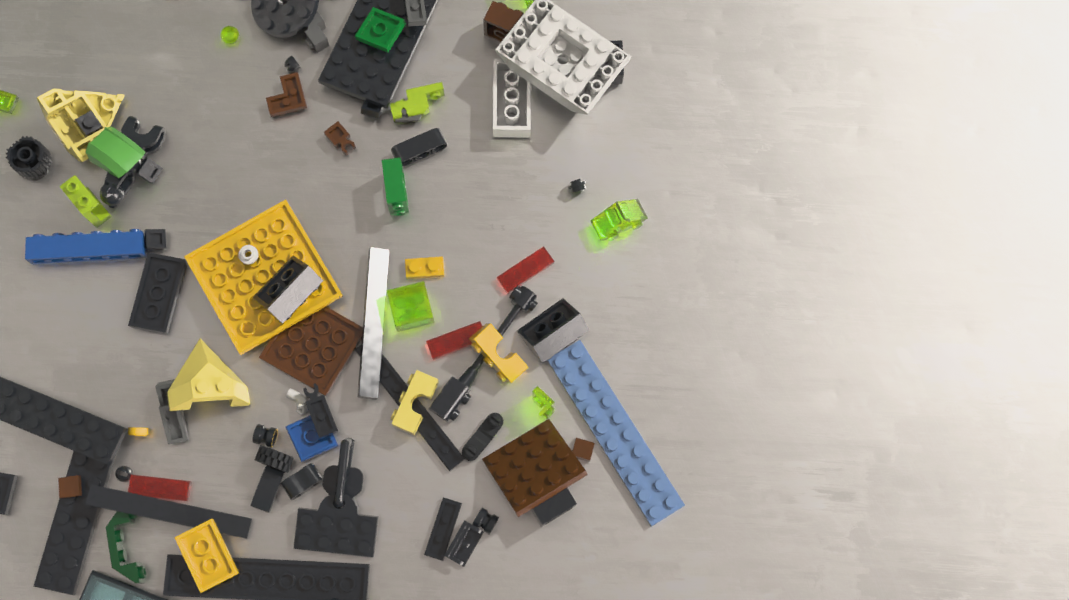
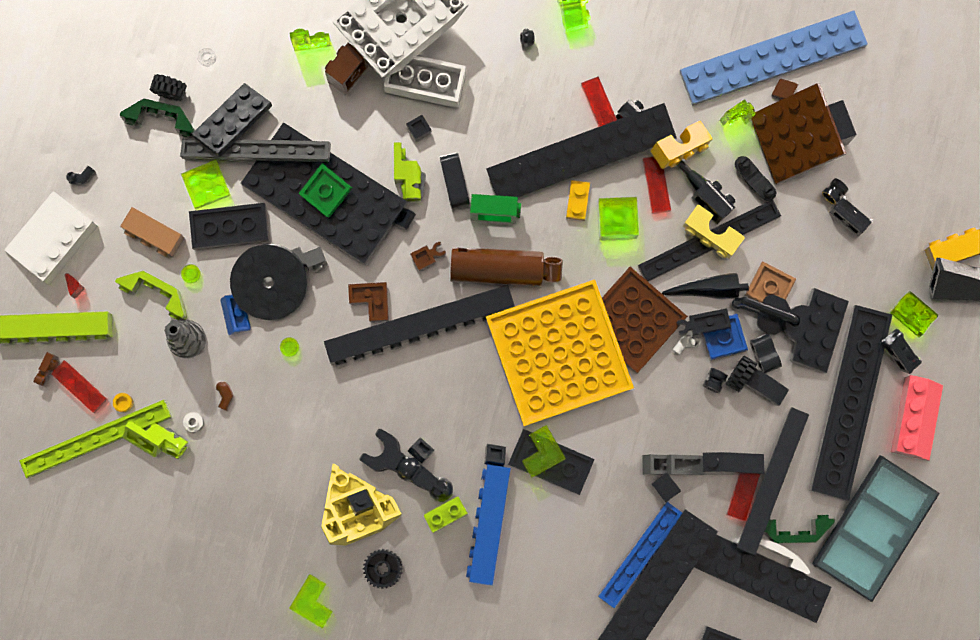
camera: 75 degrees left, 5 degrees up
reddish brown tile [58,475,82,498] -> none
bright green slope [86,127,146,178] -> none
black hinge [115,466,133,482] -> none
yellow tile [127,427,148,436] -> none
light yellow wedge [167,338,250,411] -> none
yellow plate [174,519,239,593] -> none
white plate [239,245,259,265] -> none
slope [253,255,323,324] -> none
black hinge [284,56,301,72] -> none
tile [357,247,389,400] -> none
black tile [424,497,462,561] -> none
black slope [517,298,589,363] -> none
none -> black brick [324,285,515,367]
none -> black plate [406,115,432,141]
none -> reddish brown piece [450,247,563,286]
none -> black plate [486,103,677,197]
none -> clear neon green plate [522,425,566,478]
none -> blue plate [598,502,682,608]
none -> black panel [651,473,681,502]
none -> black piece [662,273,749,299]
none -> black slope [703,452,765,475]
none -> white slope [734,538,810,575]
none -> medium nougat tile [745,261,796,303]

